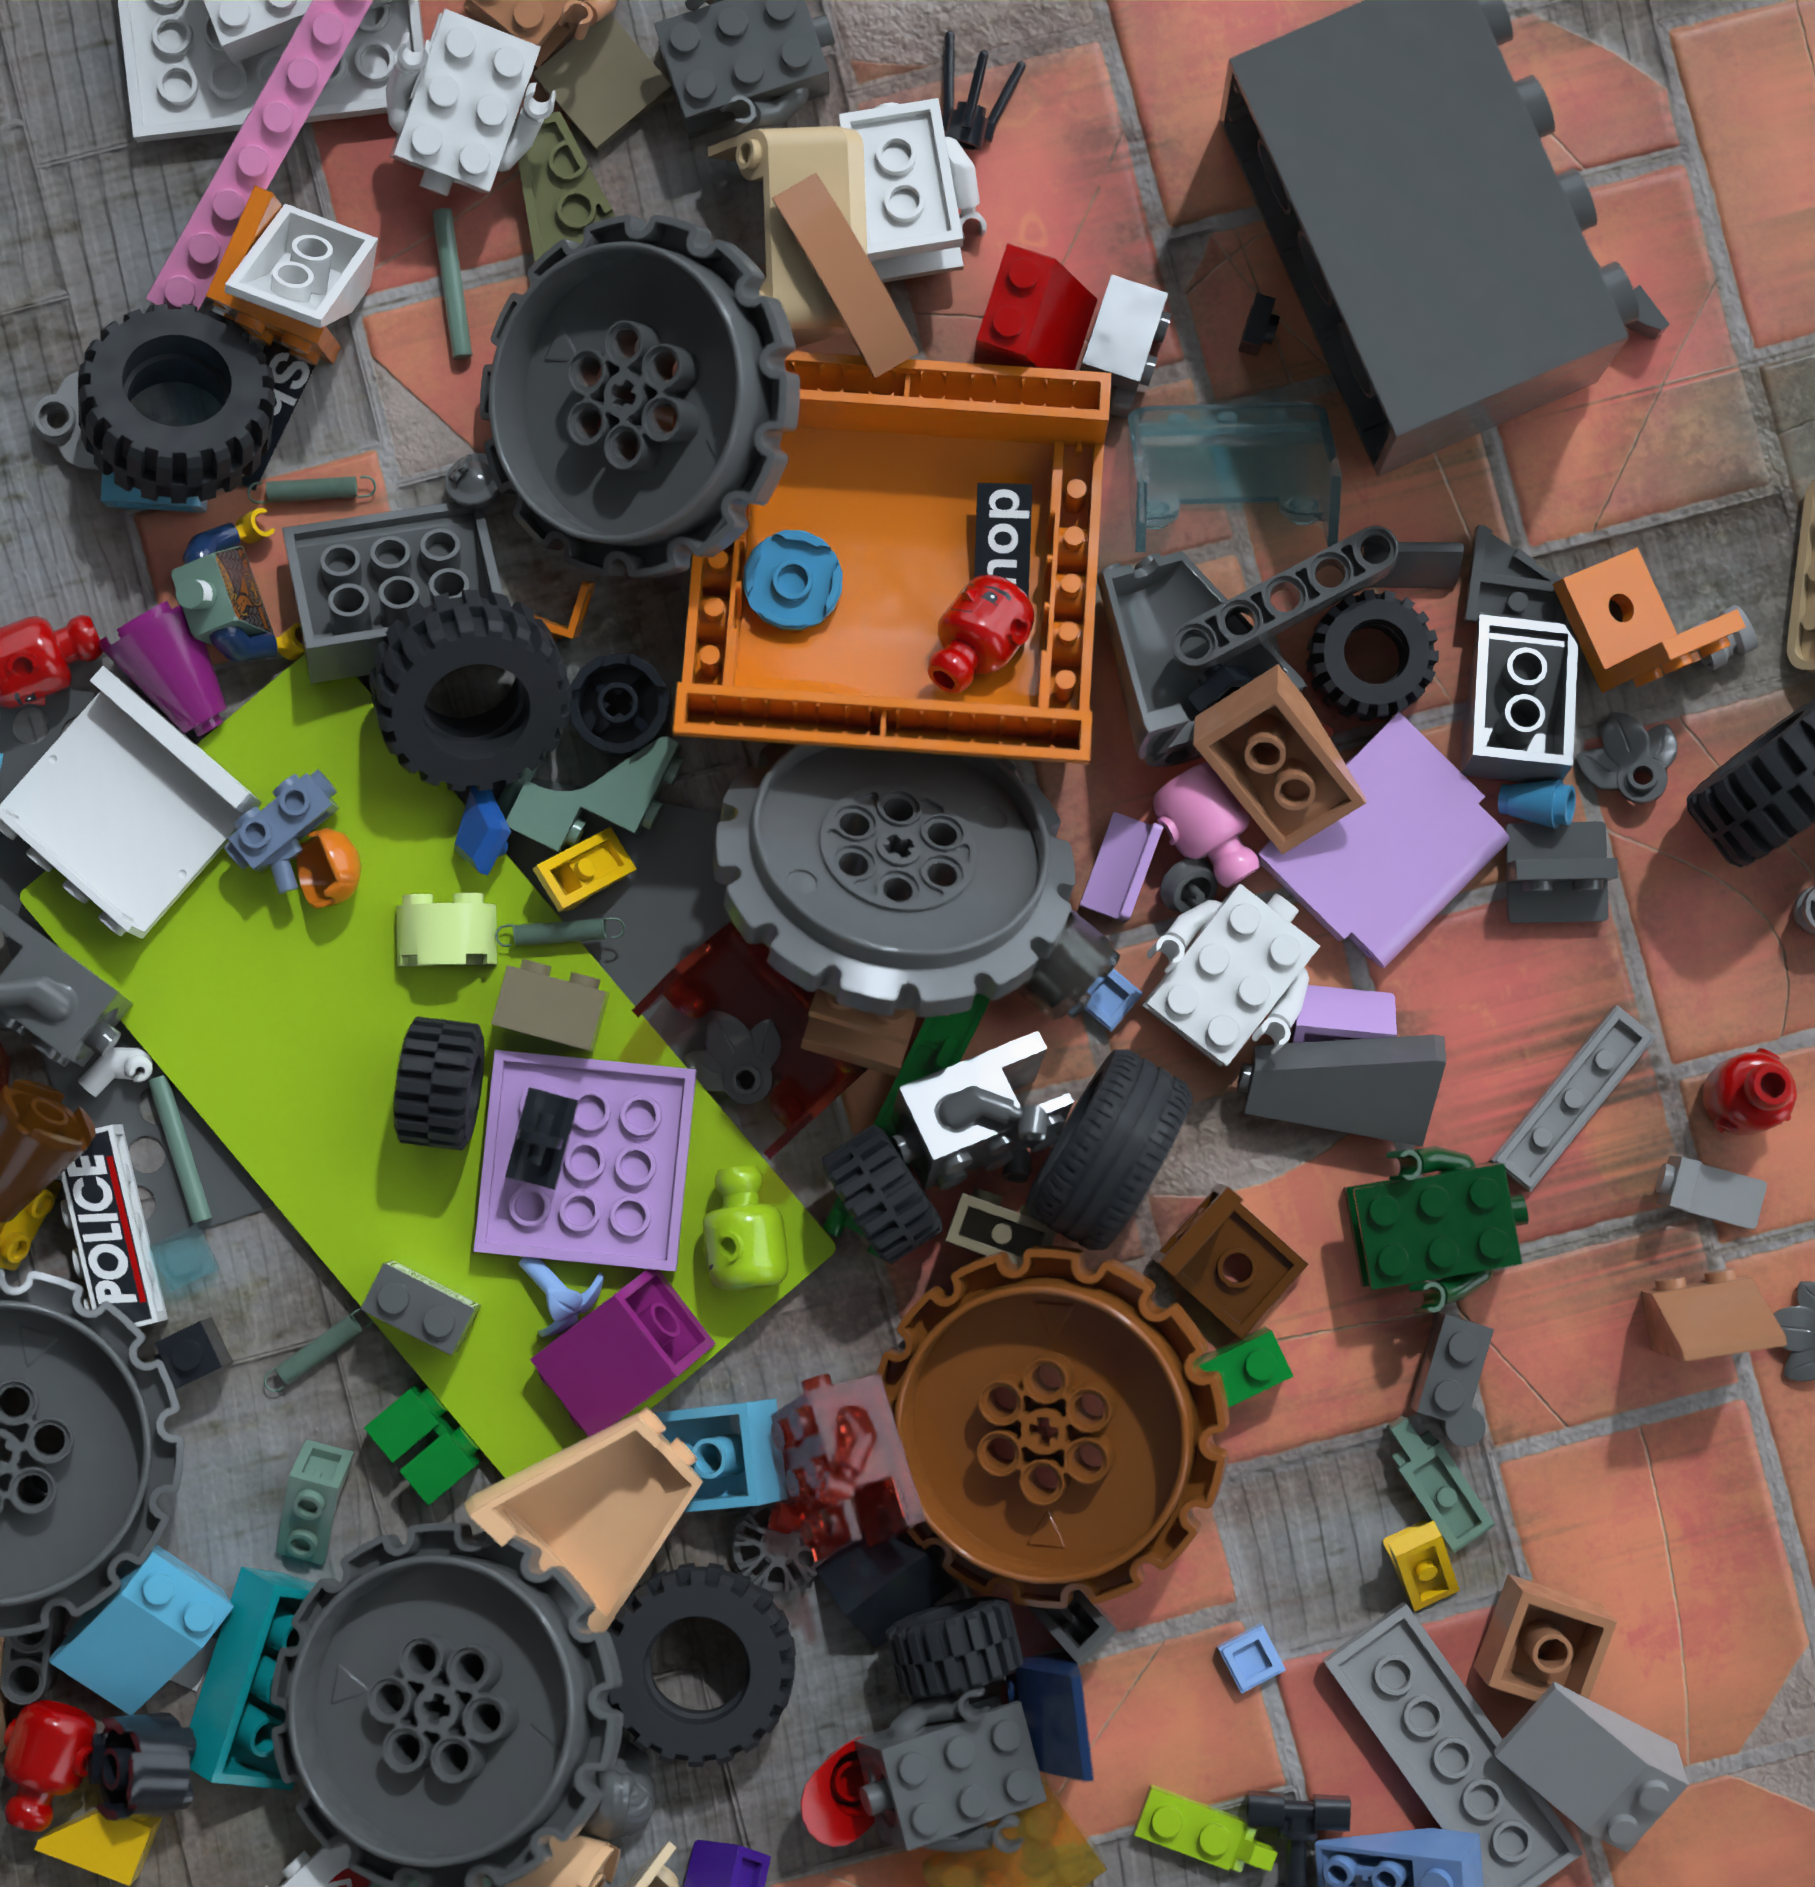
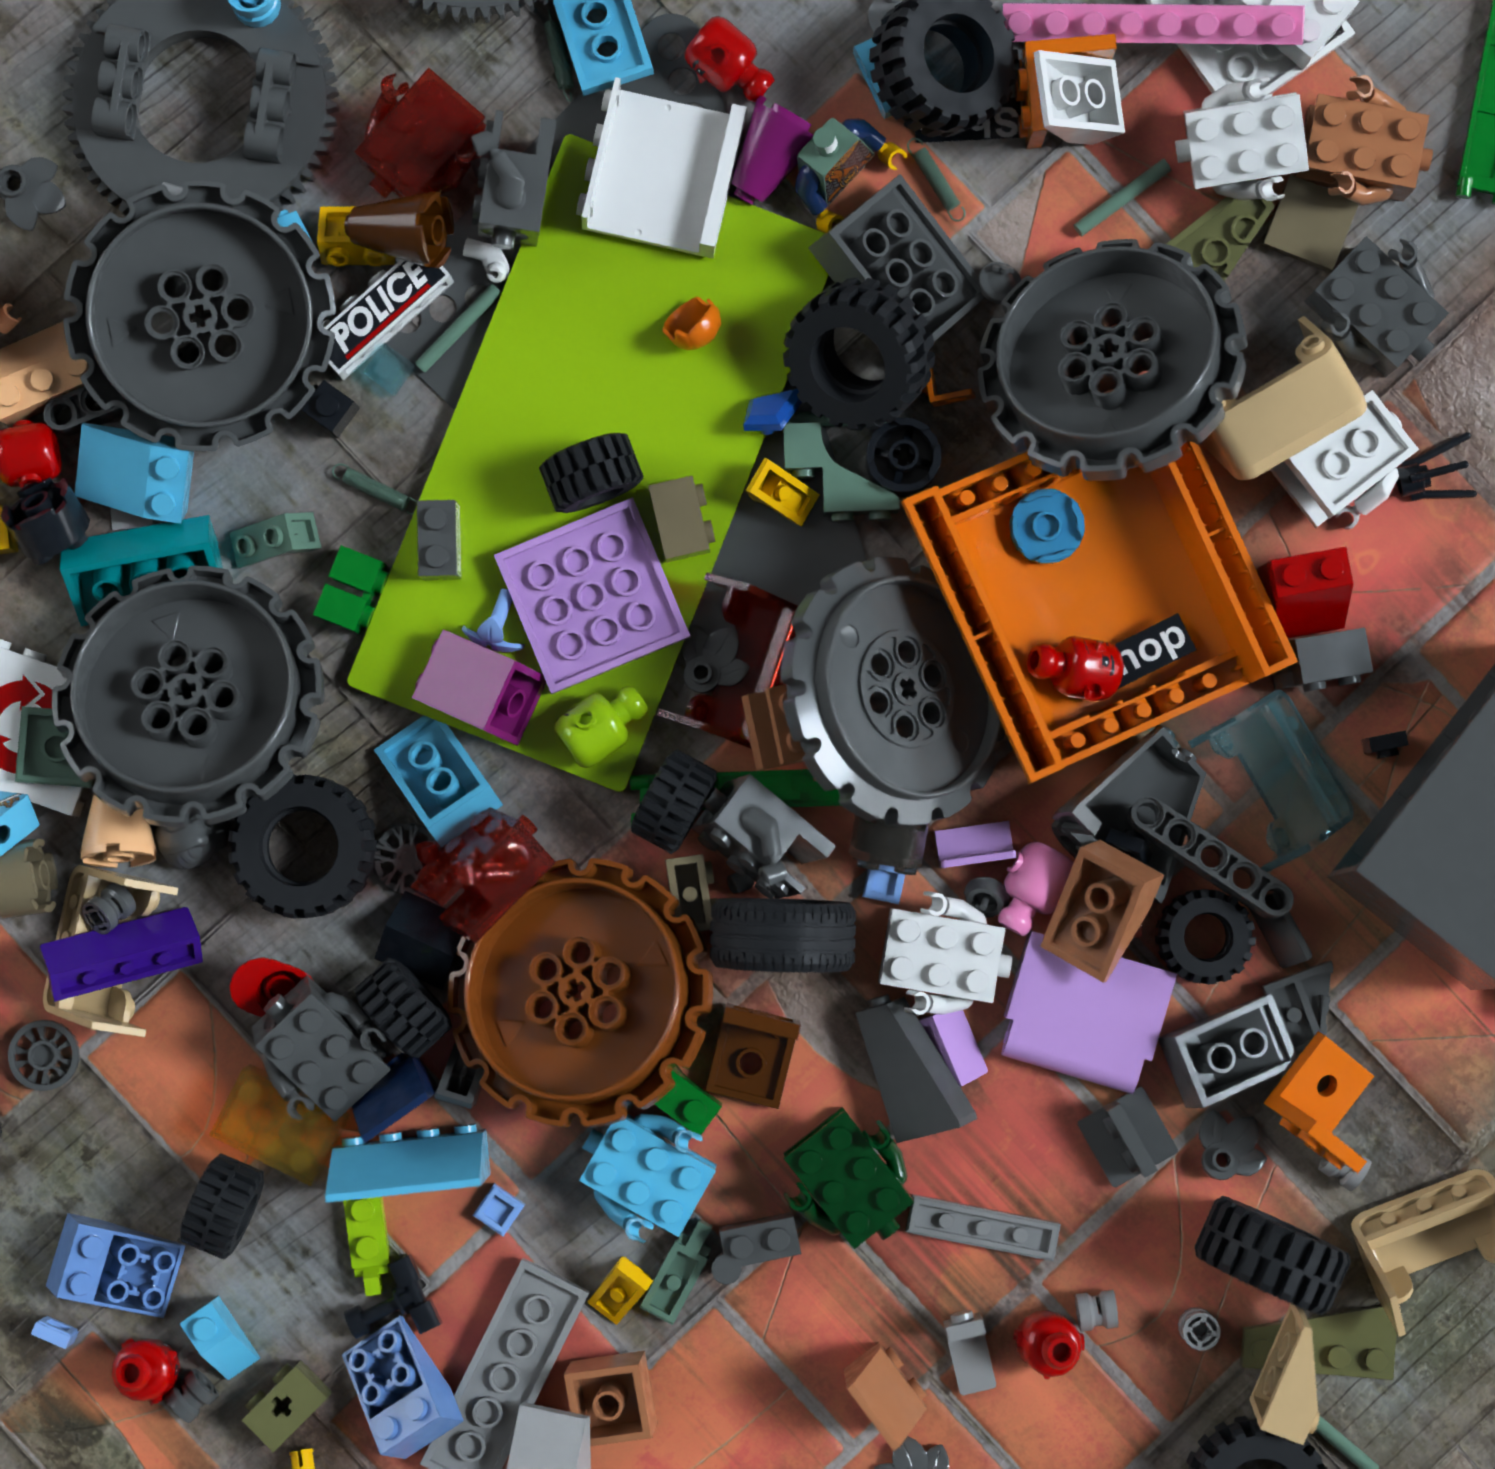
camera: 75 degrees right, 0 degrees up
sand blue brick [224,769,340,894] -> none
yellowish green cylinder [396,893,497,967] -> none
light nougat cone [464,1406,703,1633] -> none
sand green piece [495,918,625,947] -> none
black hips [505,1087,580,1190] -> none
nougat slope [772,173,919,379] -> none
dark azure cone [1498,779,1576,829] -> none
none -> medium azure slope [325,1124,491,1203]
none -> medium azure torso [579,1113,717,1243]
none -> light grey wheel [1075,1290,1119,1332]

